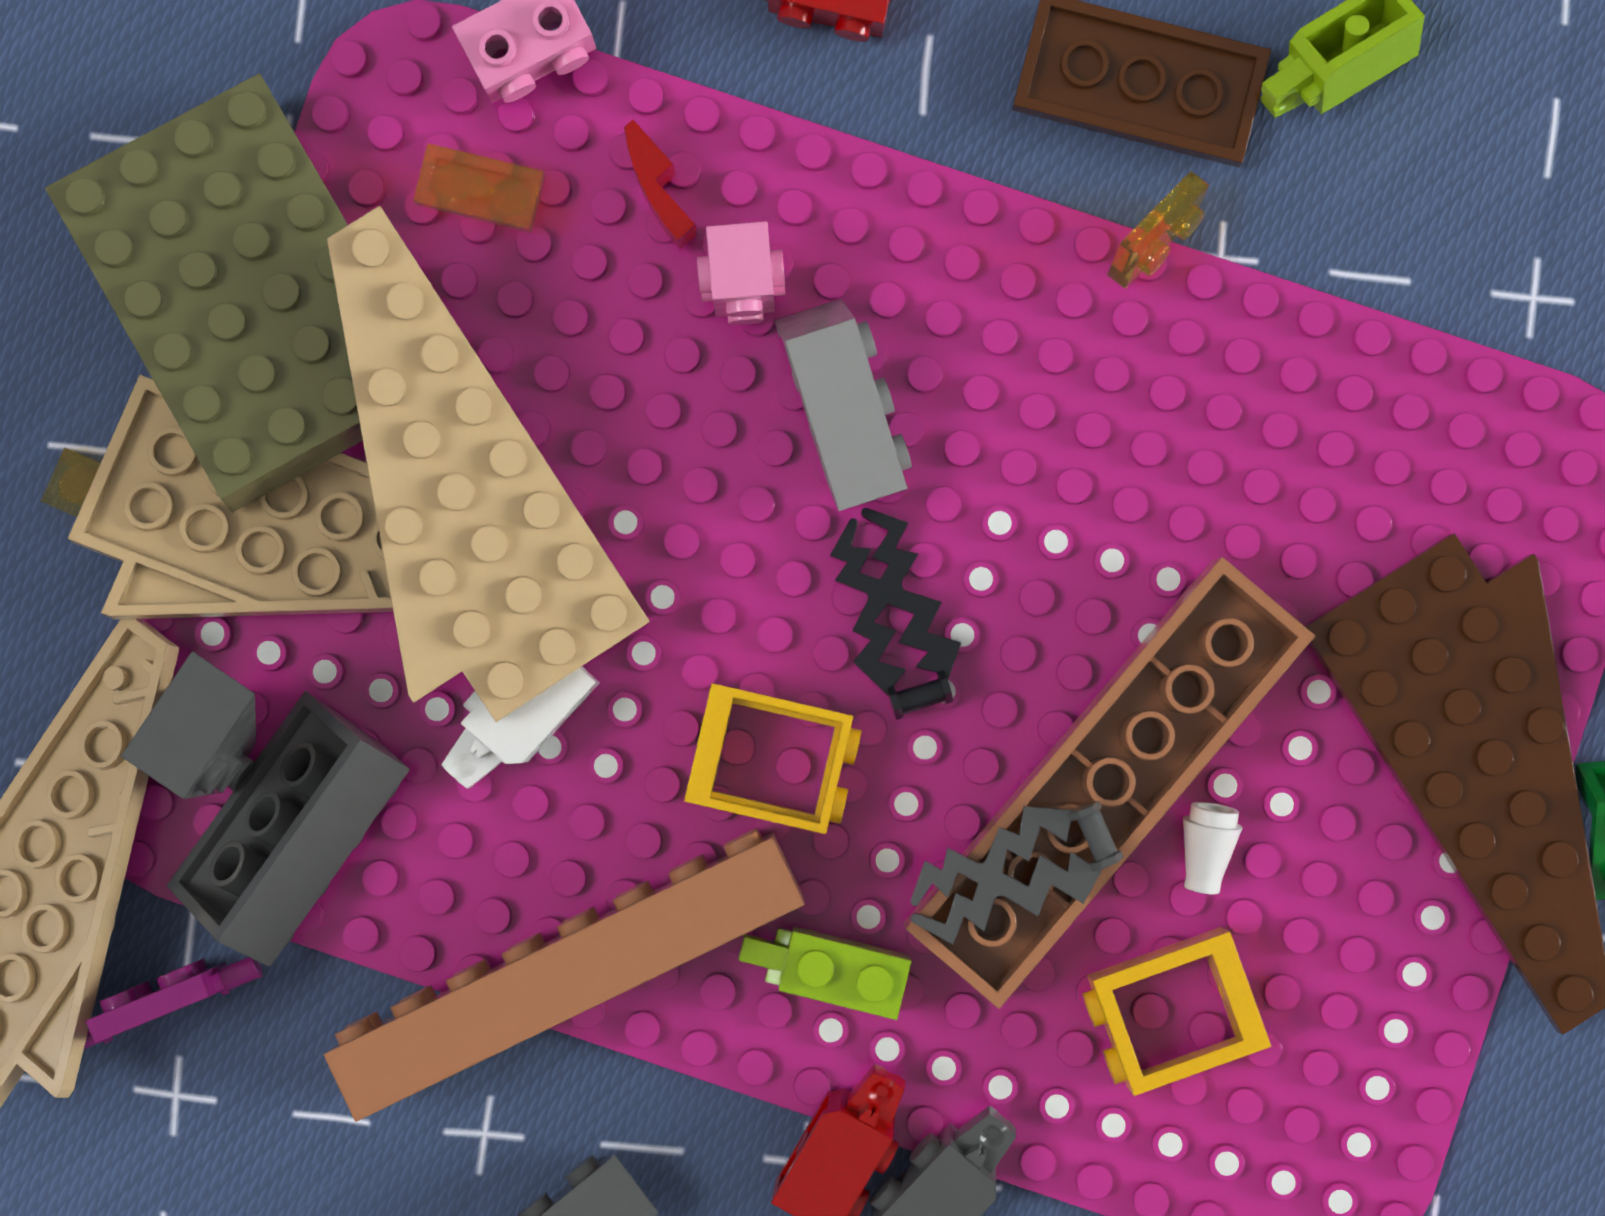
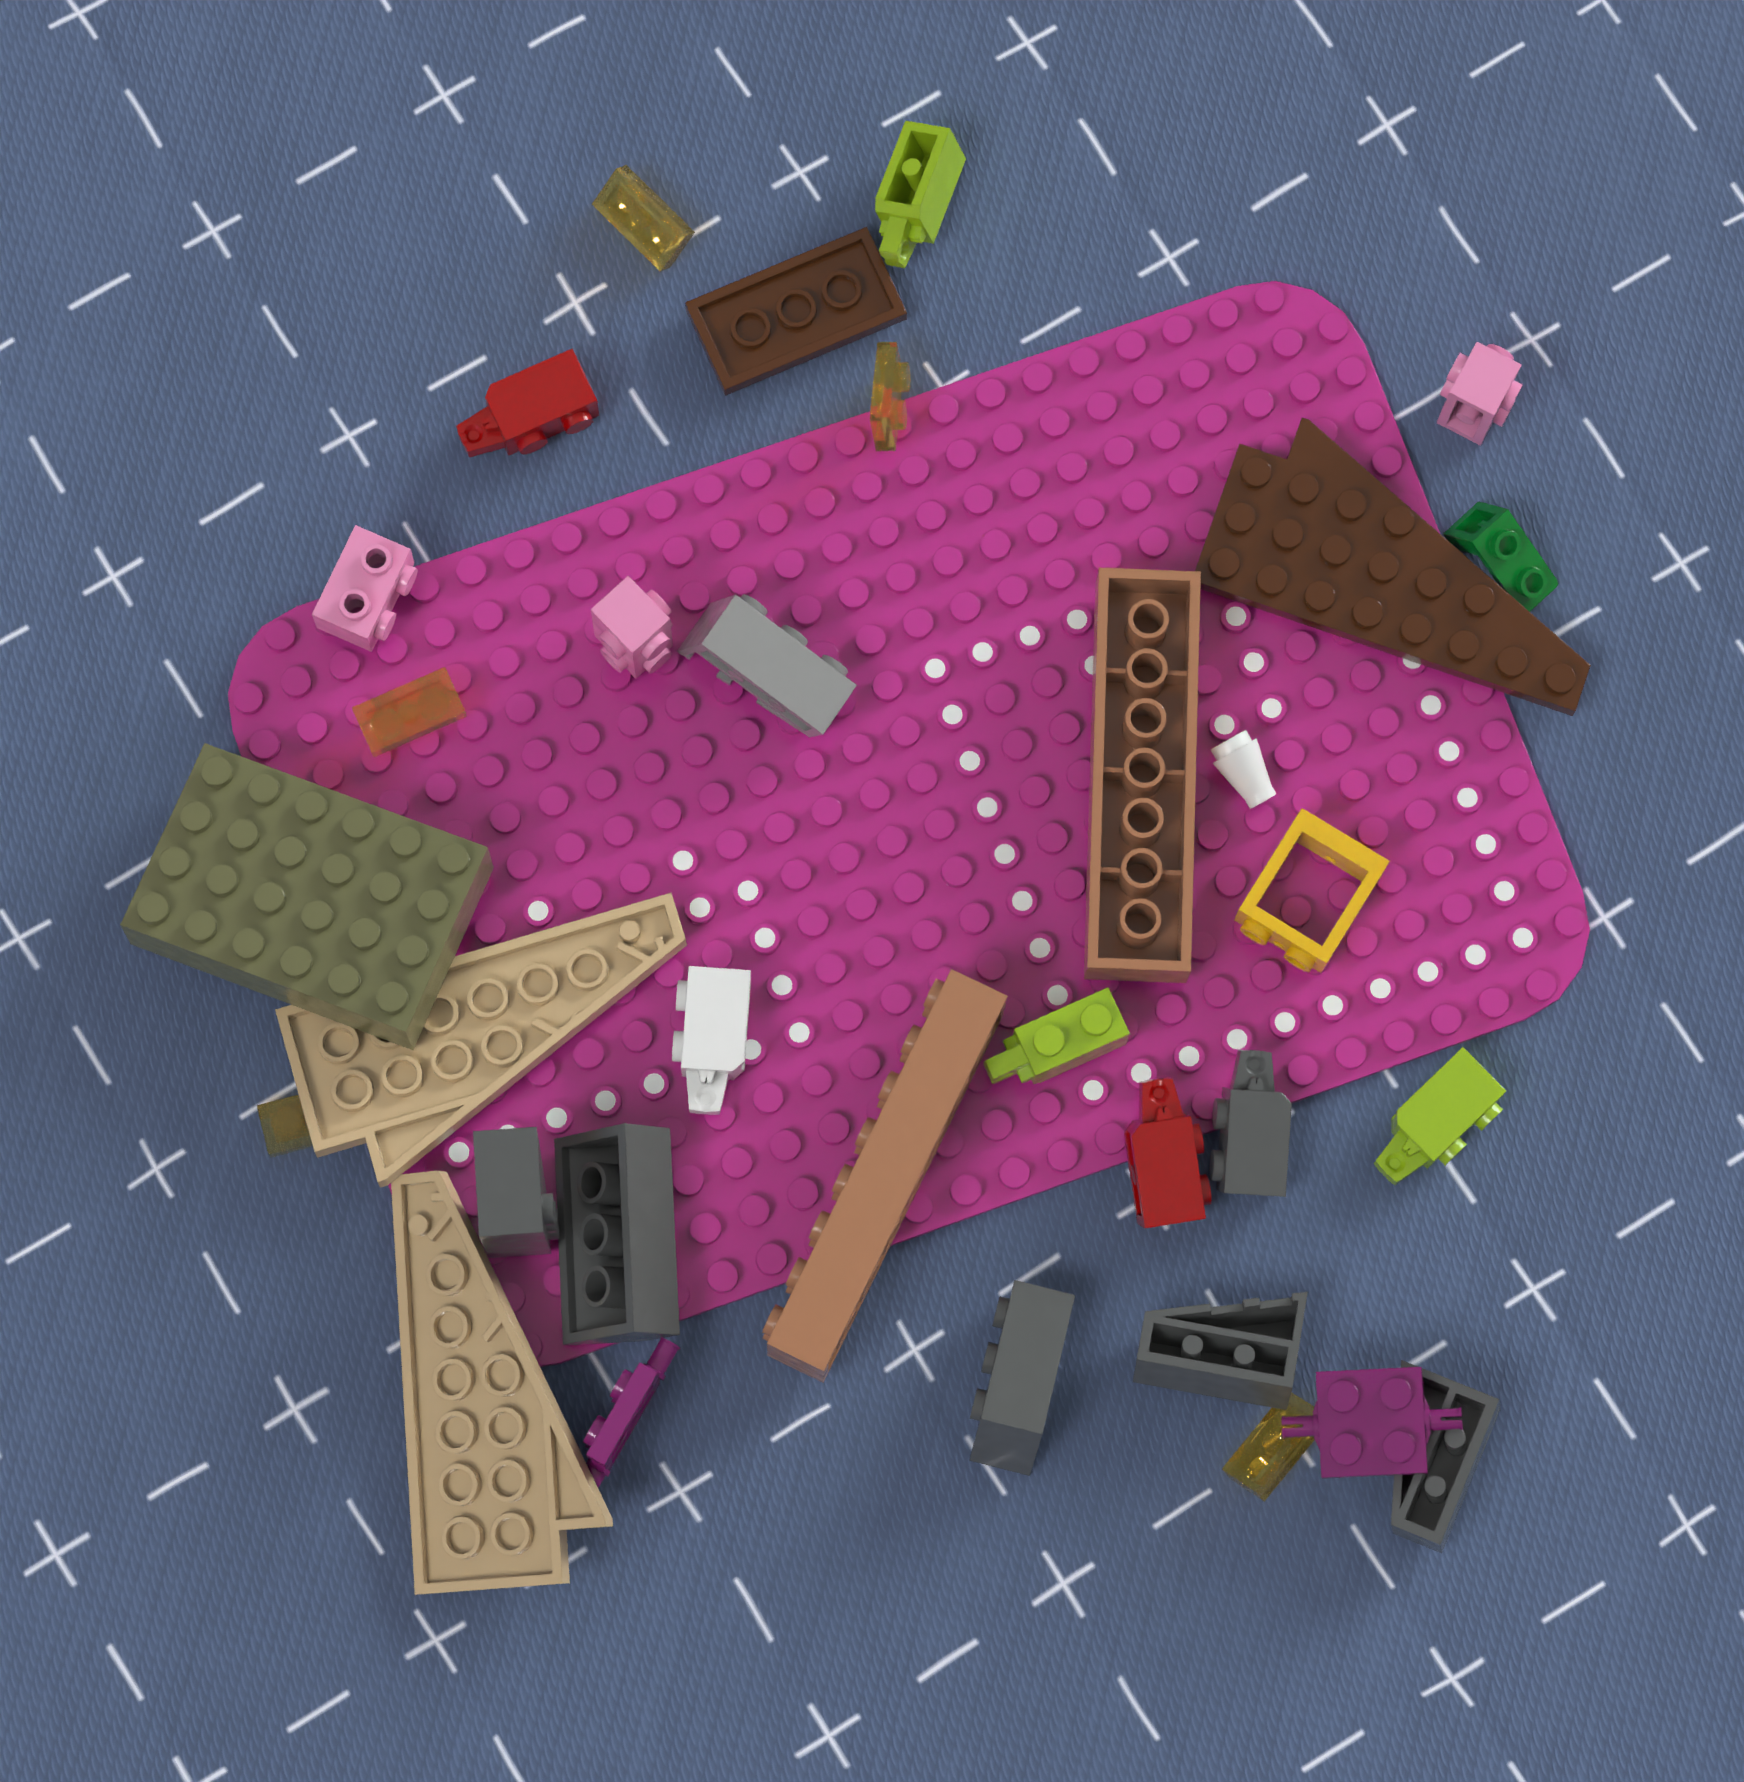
camera: 40 degrees left, 10 degrees down
tan wing [327,206,650,722] -> none
red slope [624,119,697,250] -> none
yellow window [684,683,862,834] -> none
black piece [830,508,961,720] -> none
dark grey piece [910,801,1124,944] -> none

